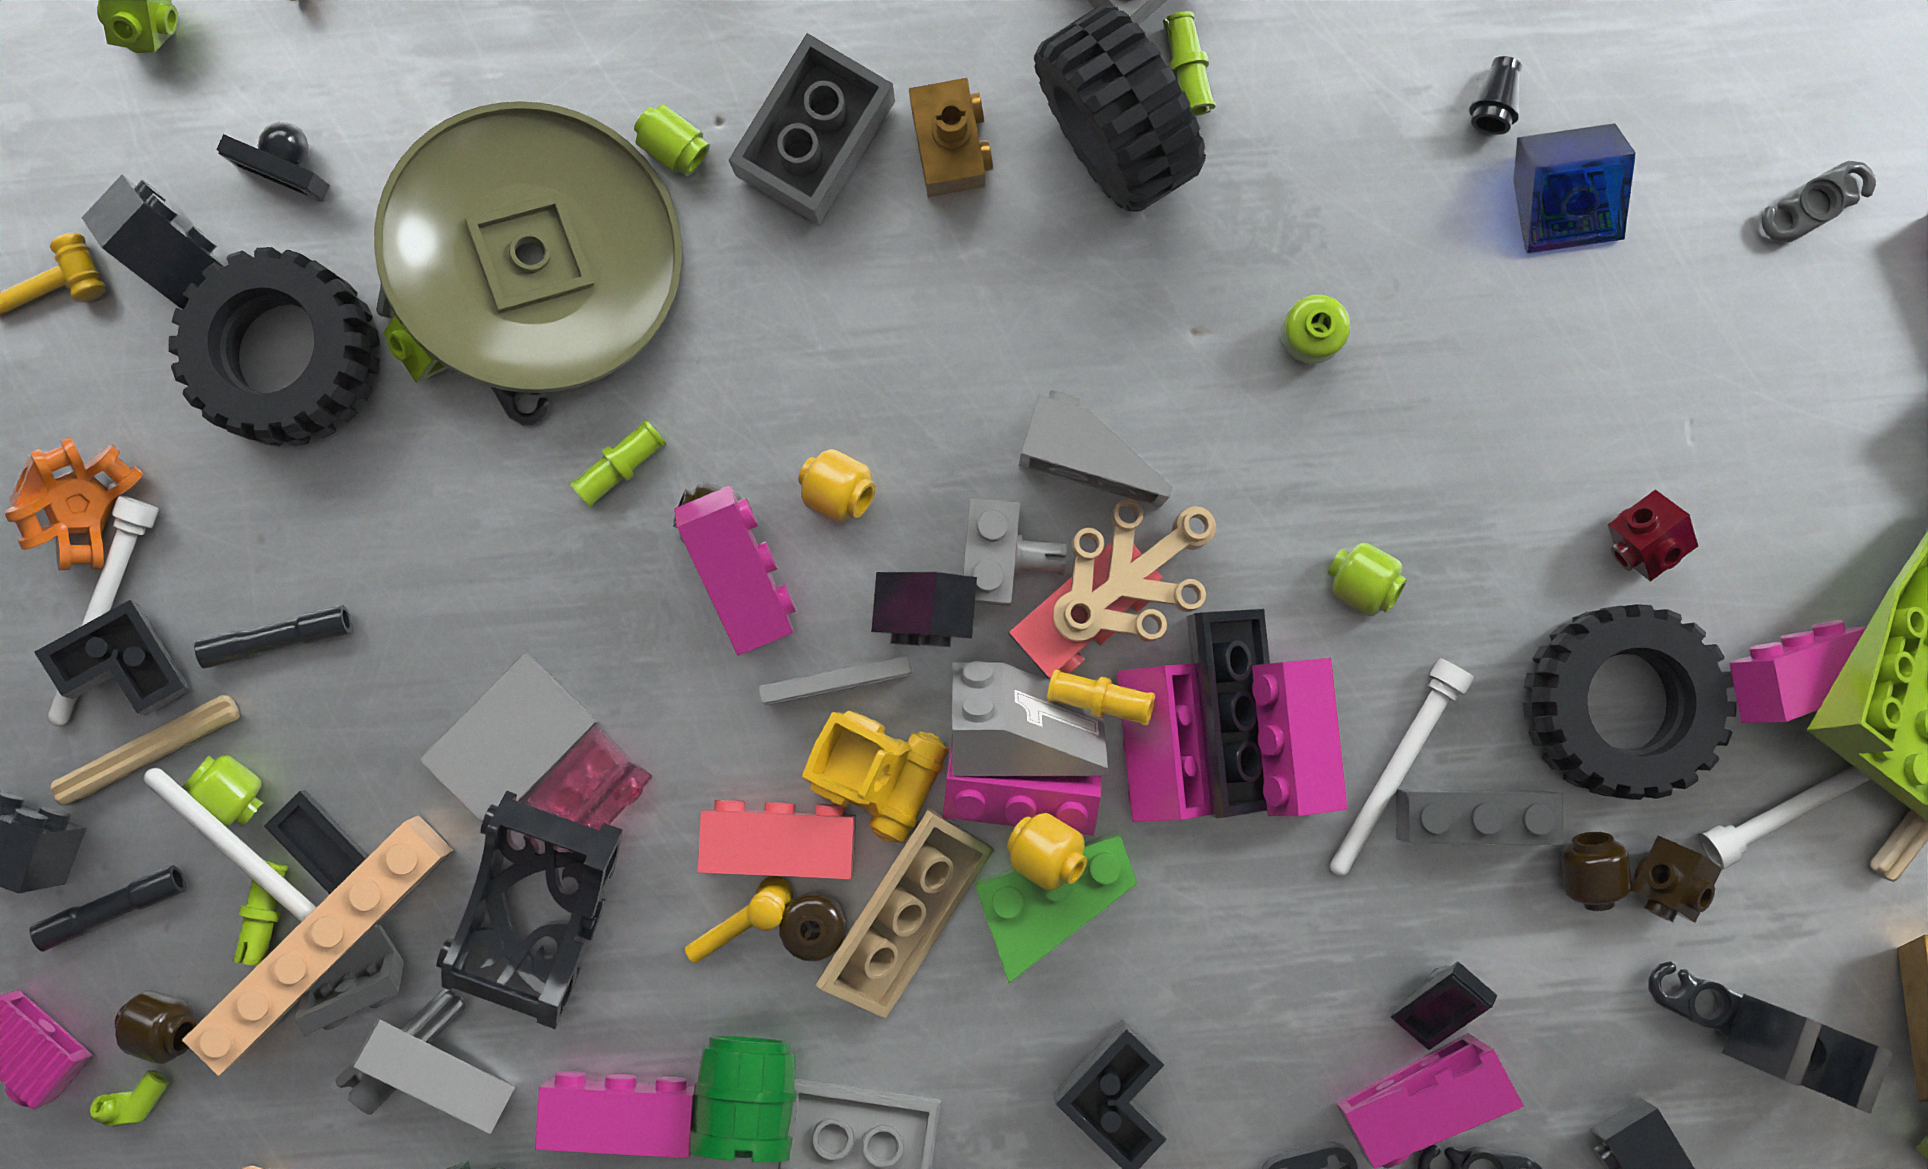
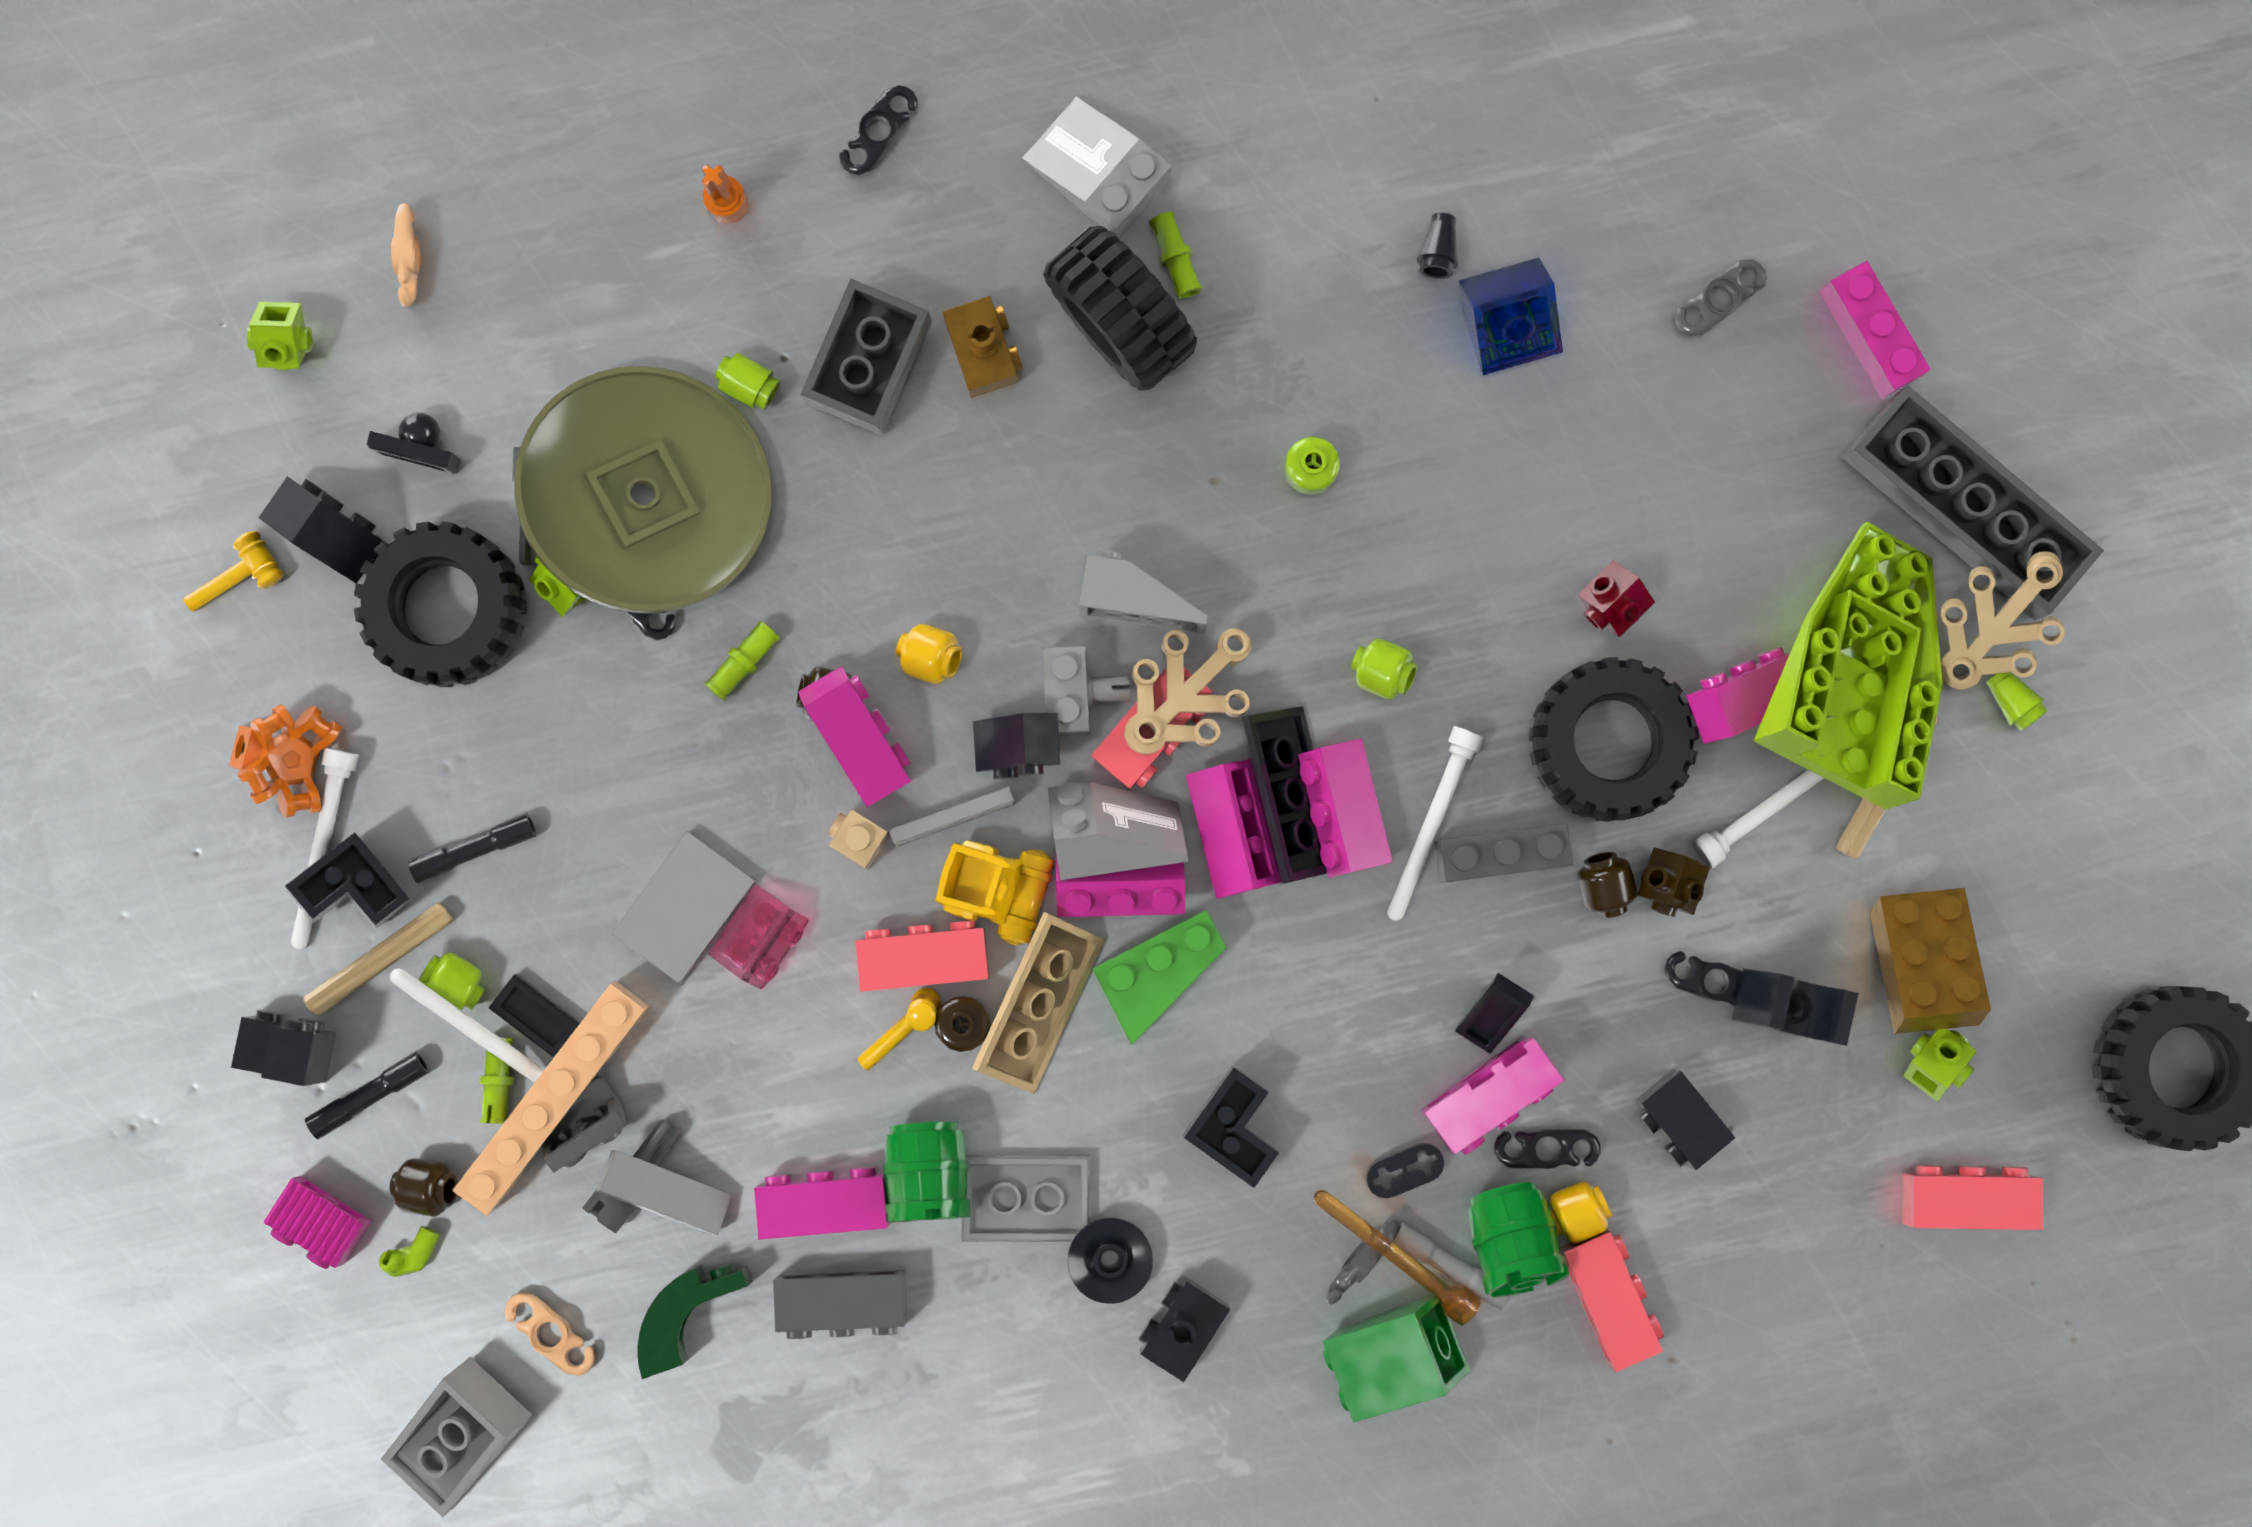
camera: 15 degrees left, 0 degrees up
black fence [436,791,623,1030] -> none
yellow head [1007,813,1087,891] -> none
yellow pin [1047,669,1155,726] -> none
none -> tan brick [828,809,890,869]

